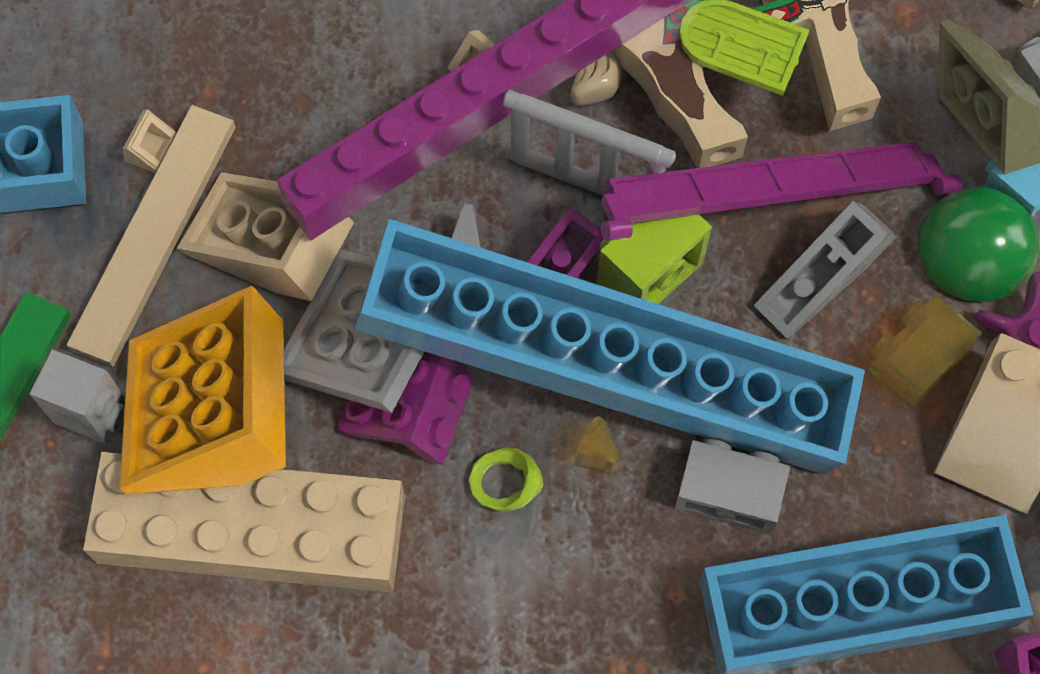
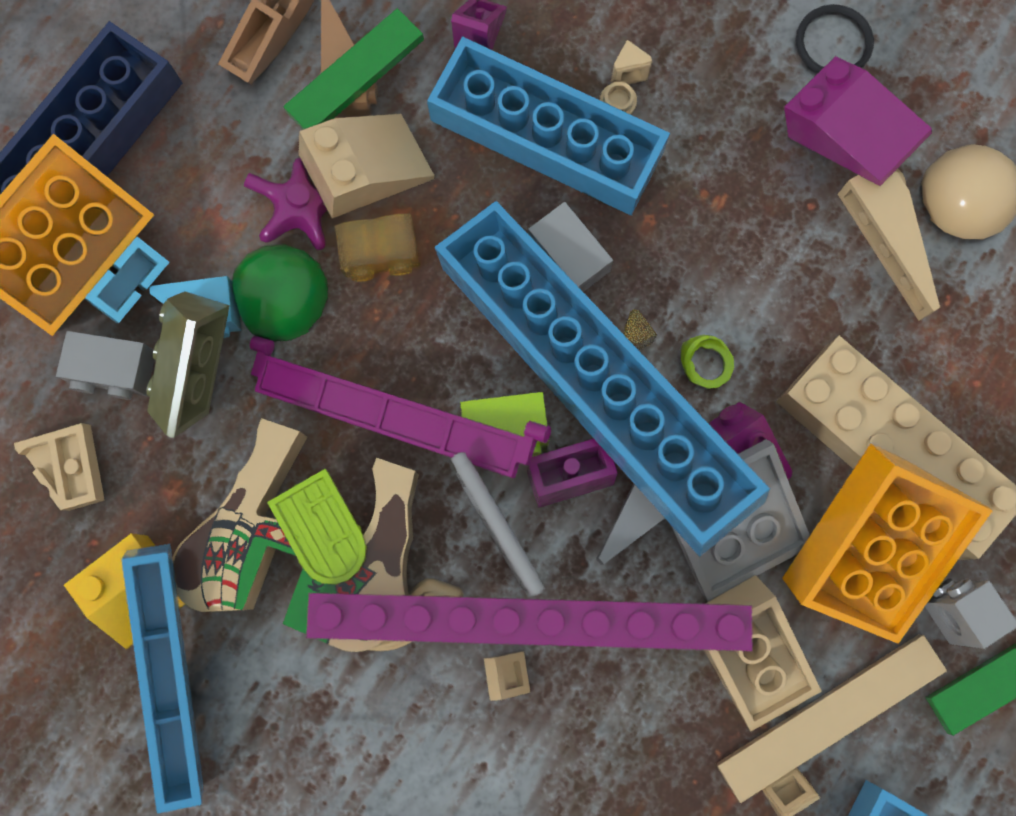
camera: 140 degrees left, 10 degrees up
light grey slope [754,201,897,339] -> none

